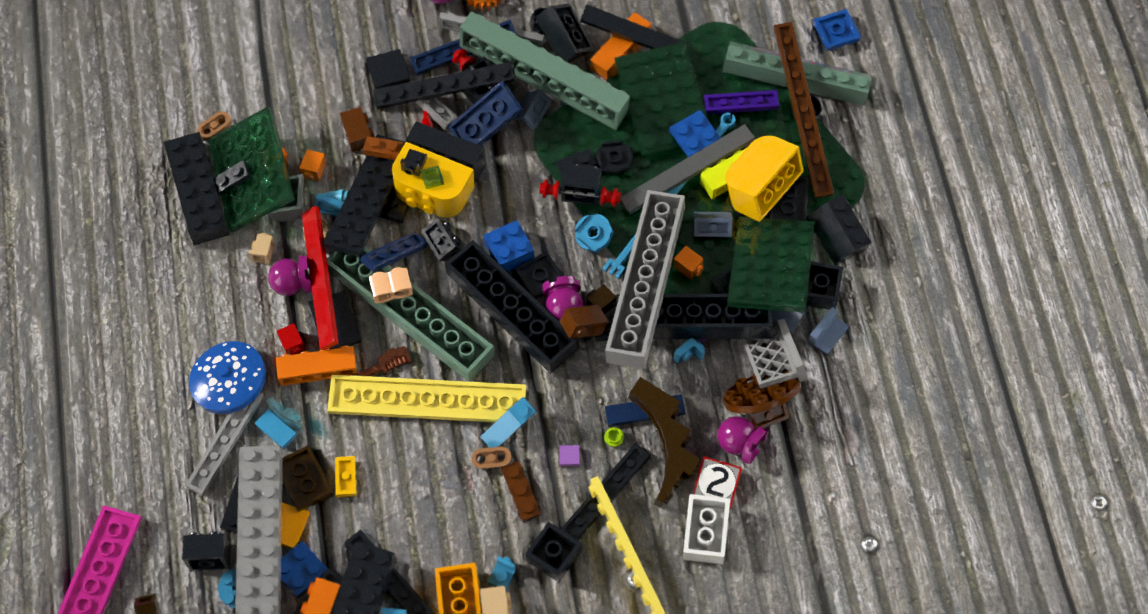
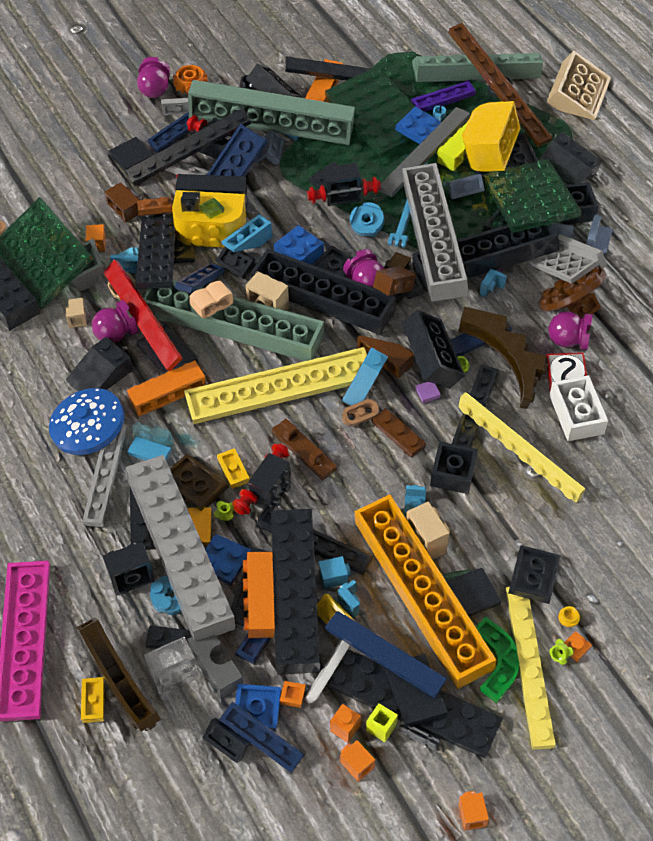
camera: 20 degrees left, 10 degrees down
black plate [213,160,252,196] -> none
red brick [276,323,305,355] -> none
copper piece [358,346,412,376] -> none
black tile [596,140,633,175] -> none
orange brick [673,246,704,280] -> none
blue plate [813,9,861,51] -> none
none -> black slope [66,337,133,391]
none -> lime plate [214,501,234,521]
none -> dark azure slope [222,215,272,252]
none -> black brick [232,444,292,515]
none -> tan brick [245,272,289,311]
none -> reddish brown hinge [272,418,337,481]
none -> reddish brown slope [357,335,414,378]
none -> black brick [402,310,465,389]
none -> tan slope [547,51,611,120]

